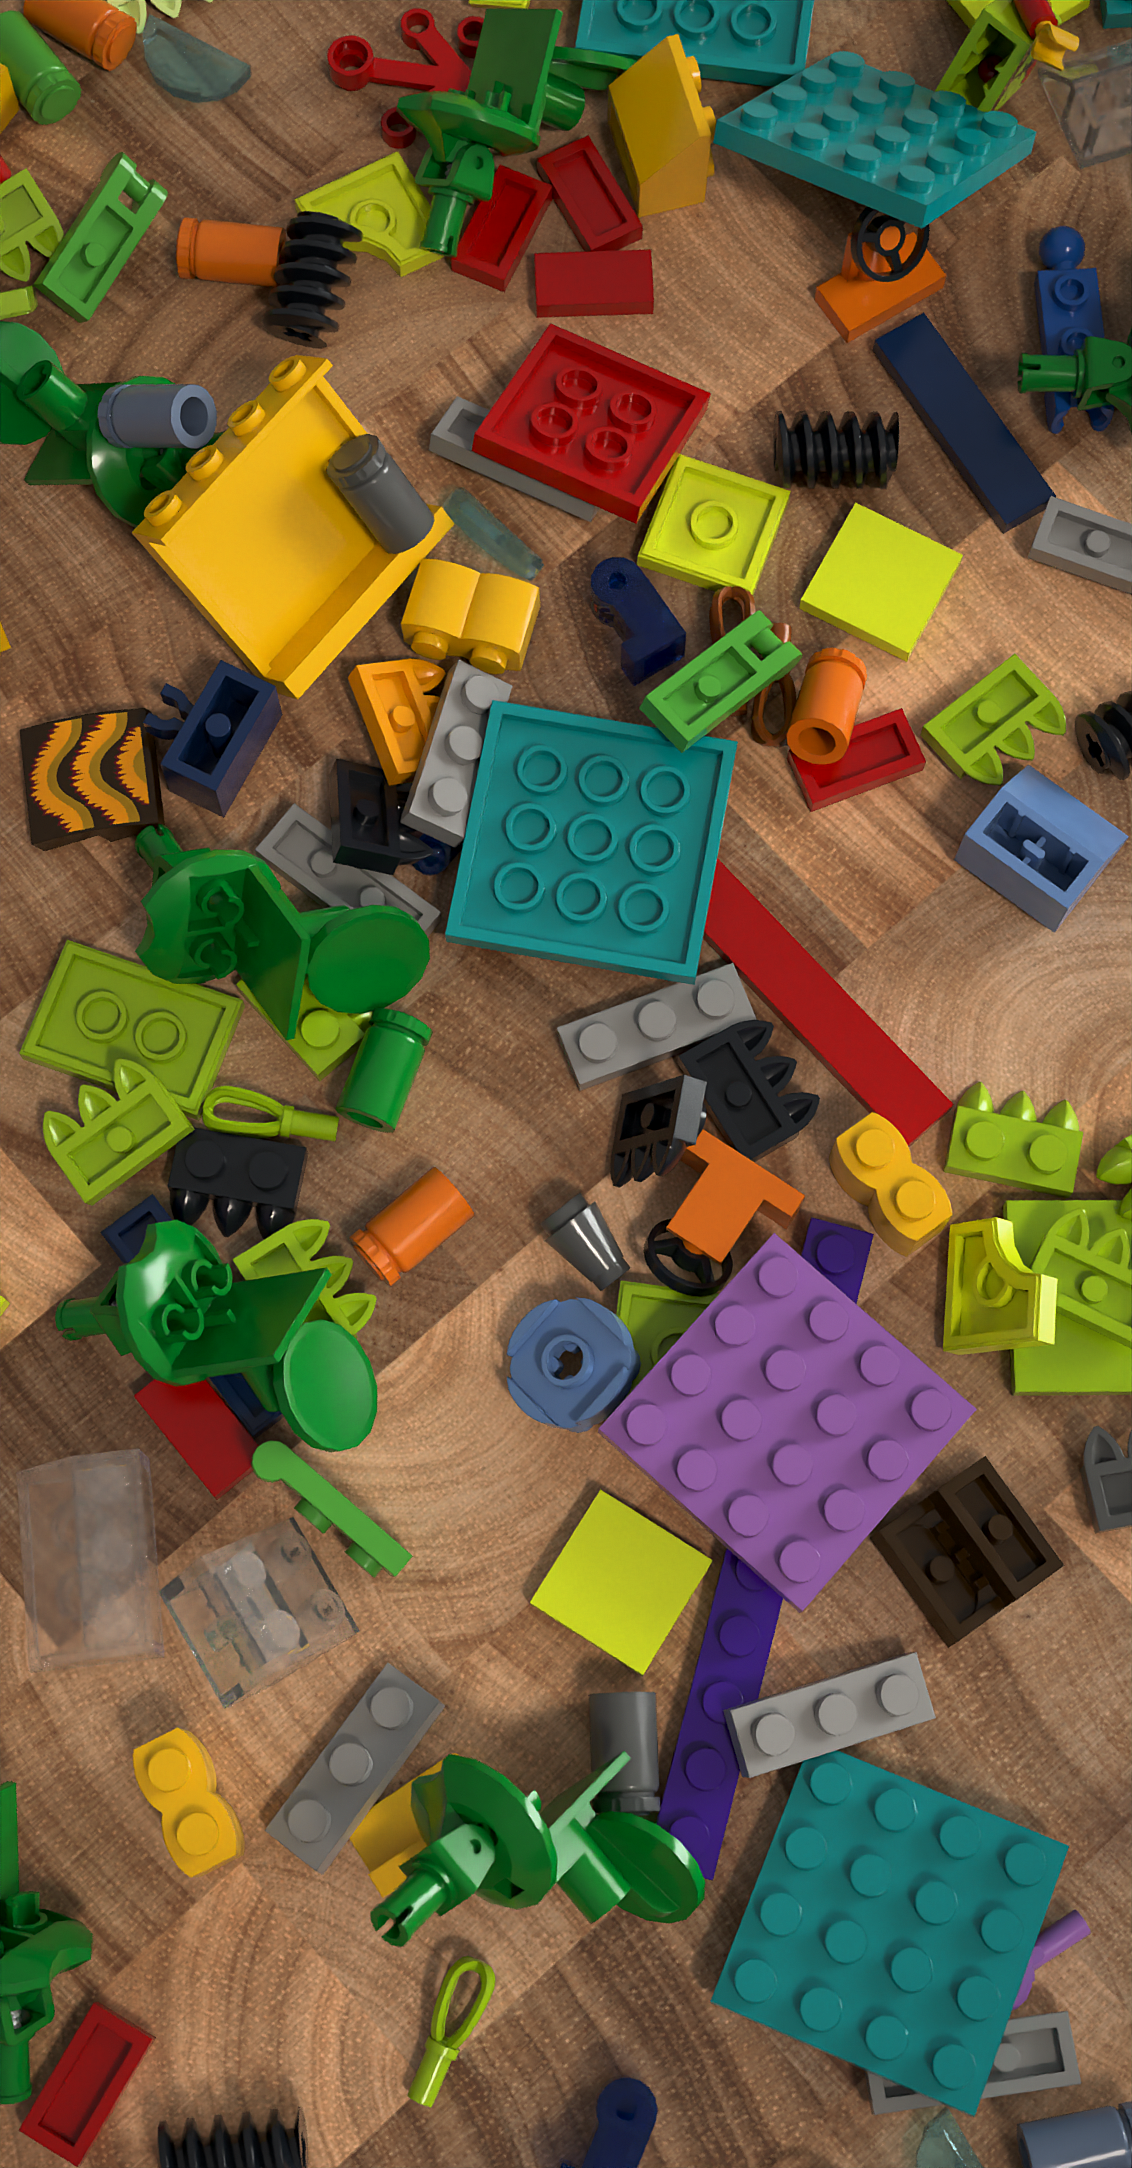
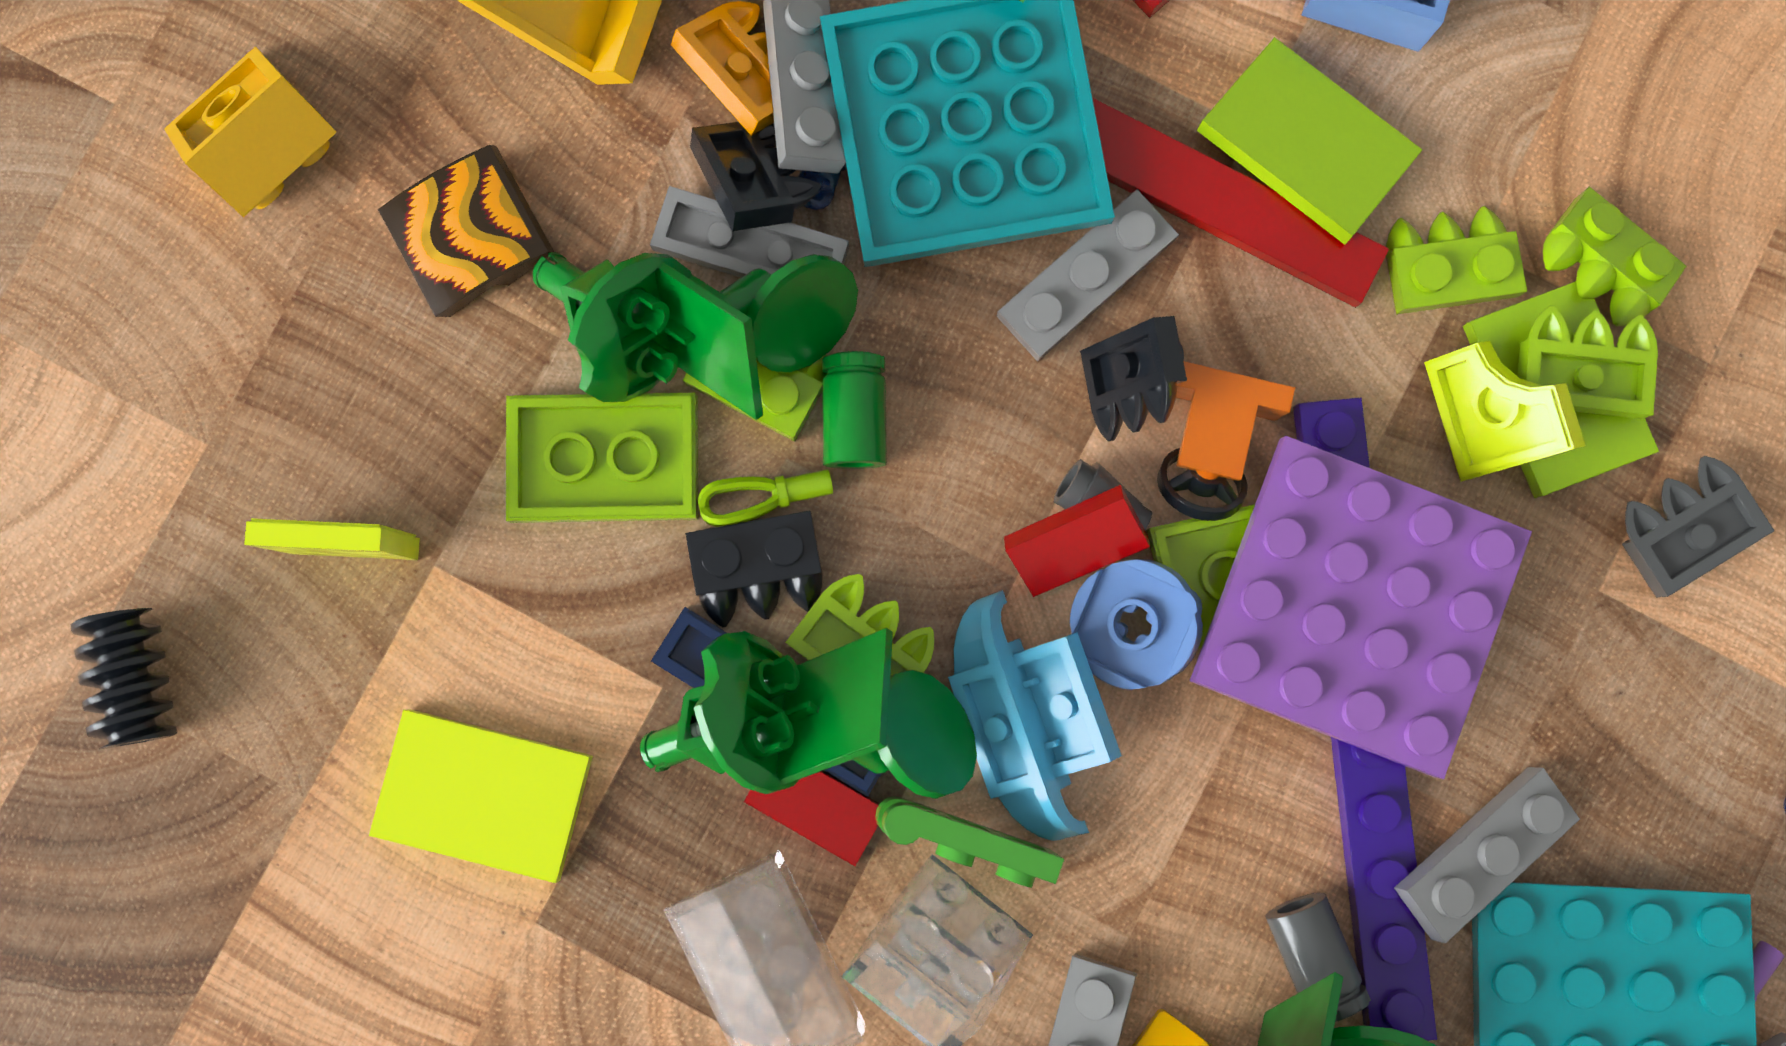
camera: 20 degrees left, 10 degrees up
lime plate [43,1058,195,1206] -> none
dark blue brick [143,660,282,818] -> none
orange piece [349,1167,475,1287] -> none
neon yellow tile [530,1489,713,1676] -> none
black plate [677,1020,820,1162] -> none
yellow brick [829,1112,953,1257] -> none
dark brown slope [870,1456,1064,1648] -> none
none -> medium azure plate [948,590,1122,841]
none -> red tile [1004,485,1150,597]
none -> lime tile [1197,37,1423,245]

